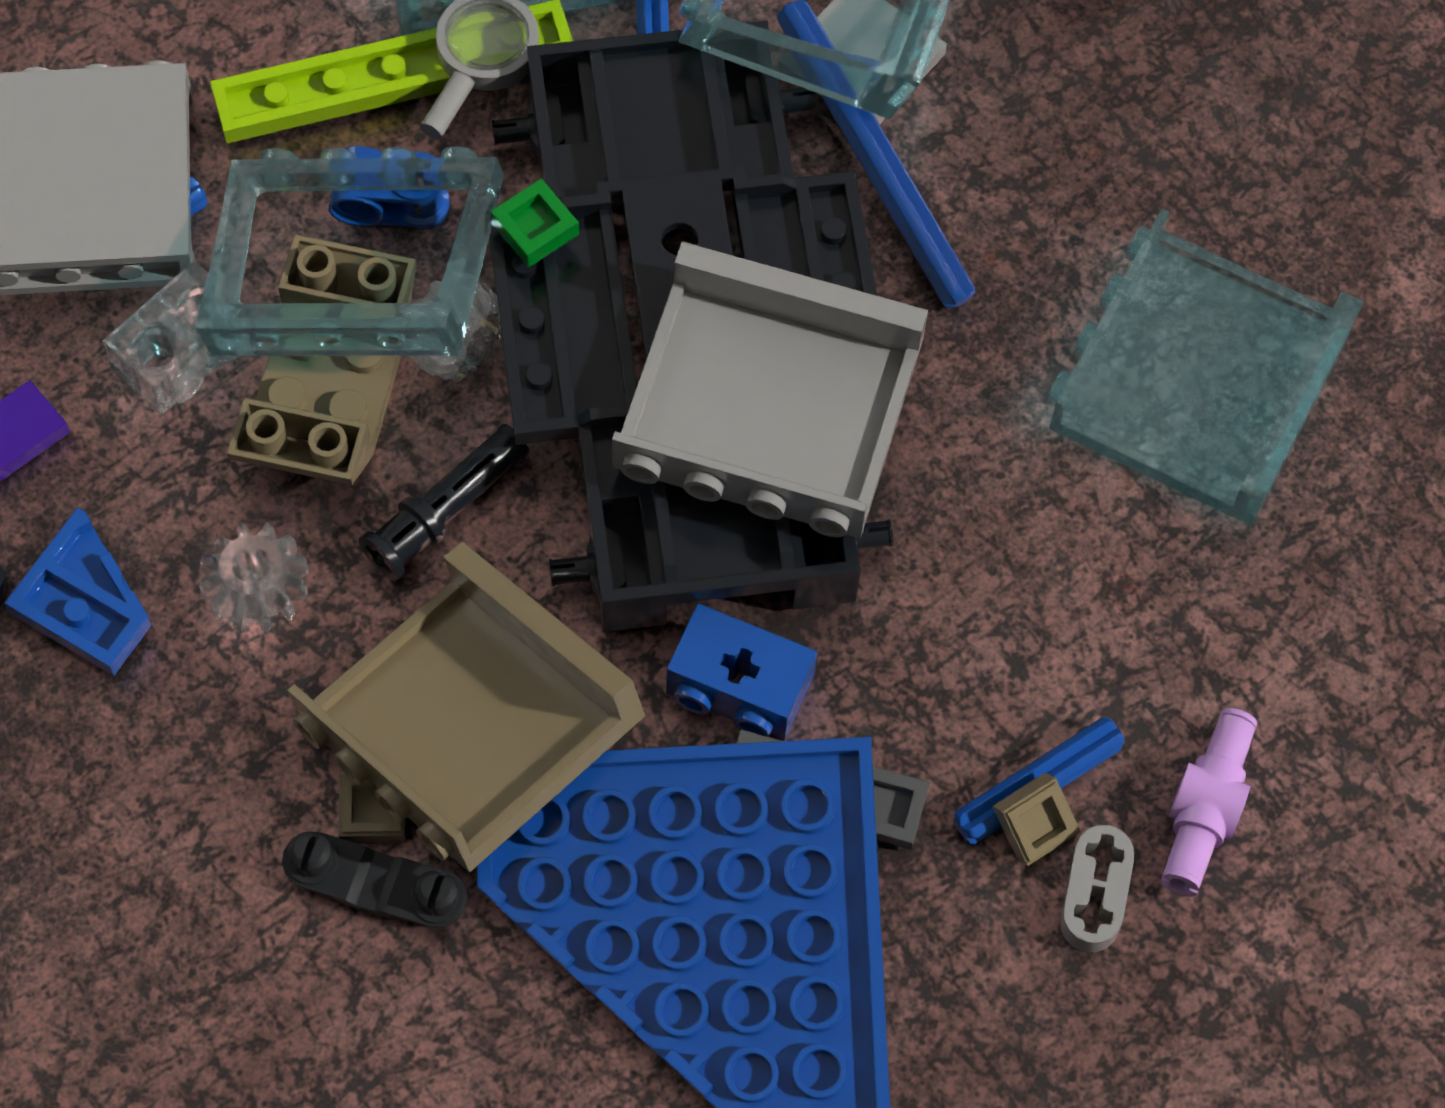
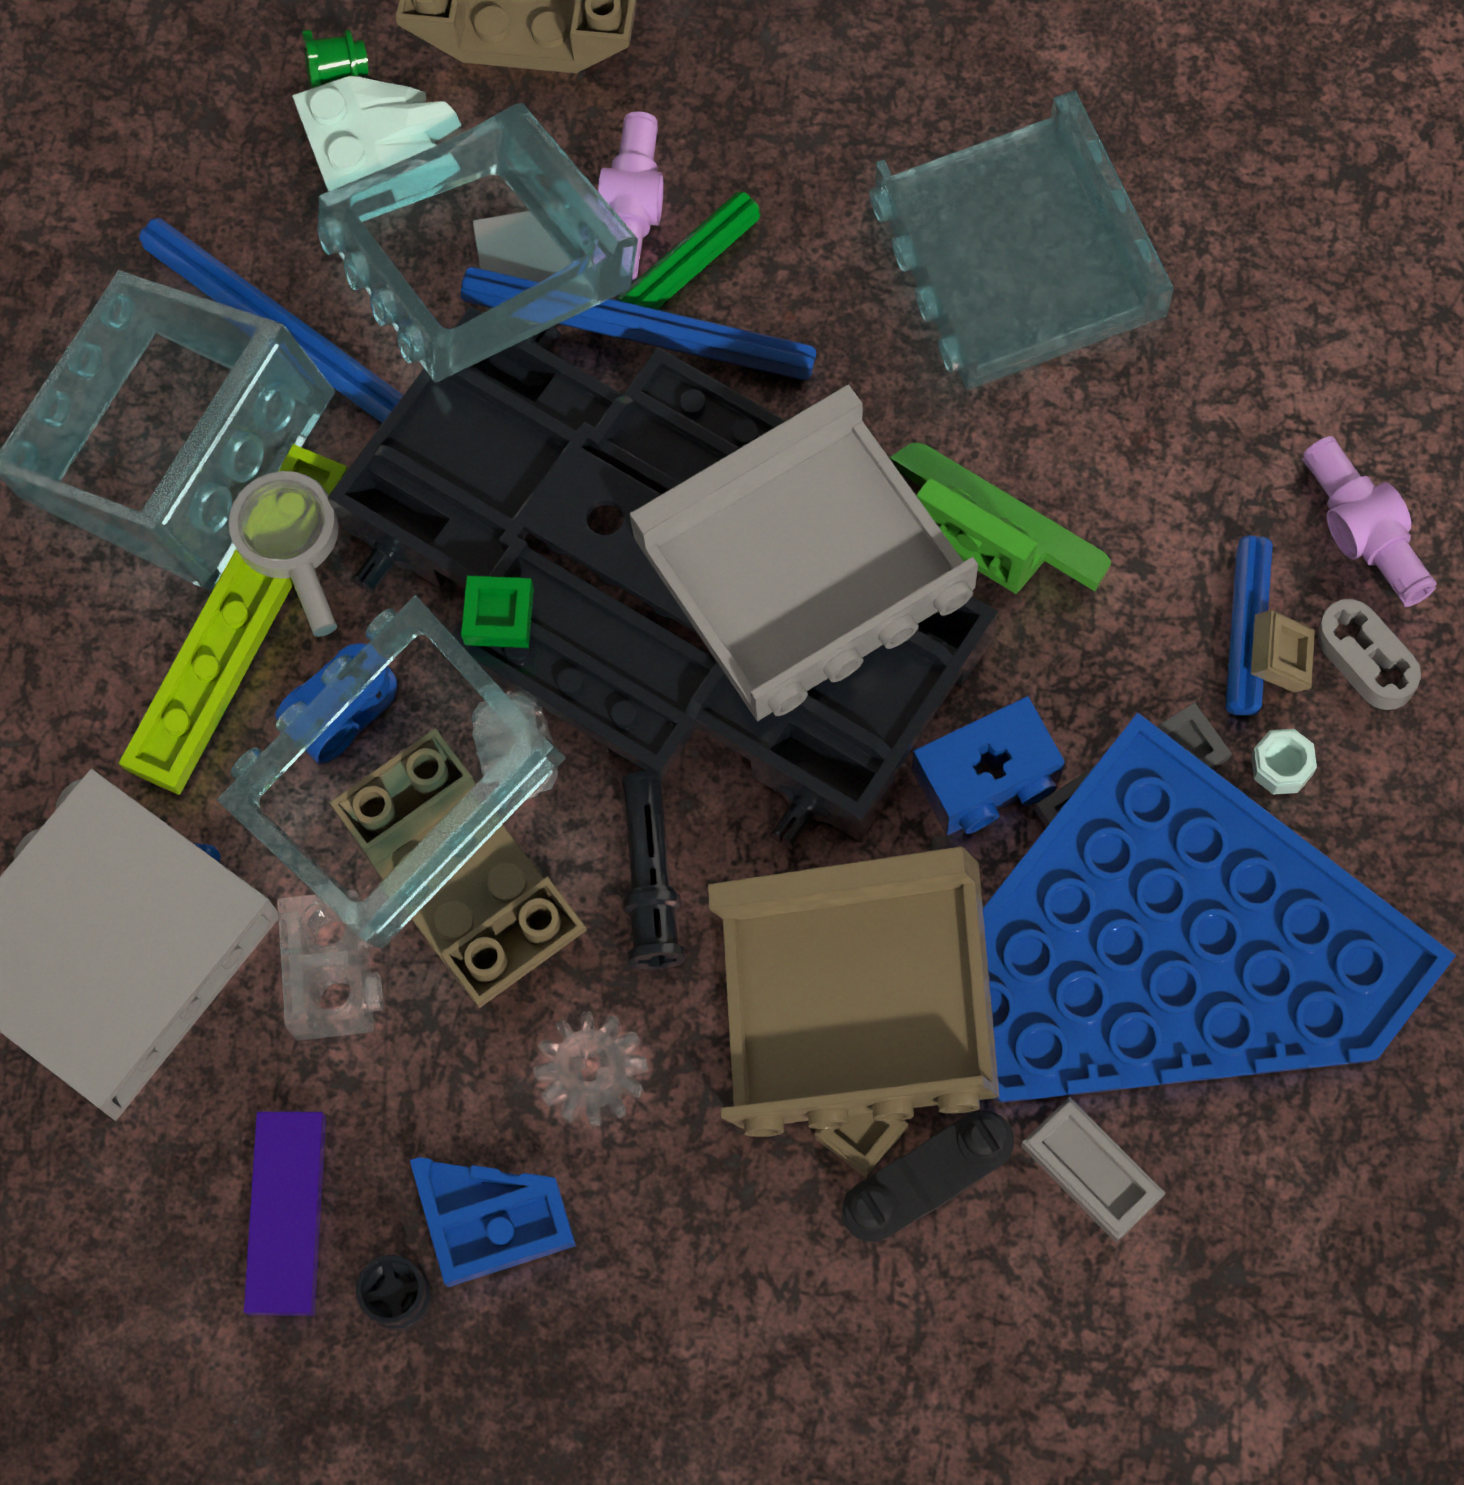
camera: 40 degrees left, 5 degrees up
none -> lavender pin [597,112,663,283]
none -> green axle [617,191,760,309]
none -> bright green plate [889,443,1111,594]
none -> light grey tile [1021,1097,1166,1243]
none -> light aqua tile [1251,729,1317,794]

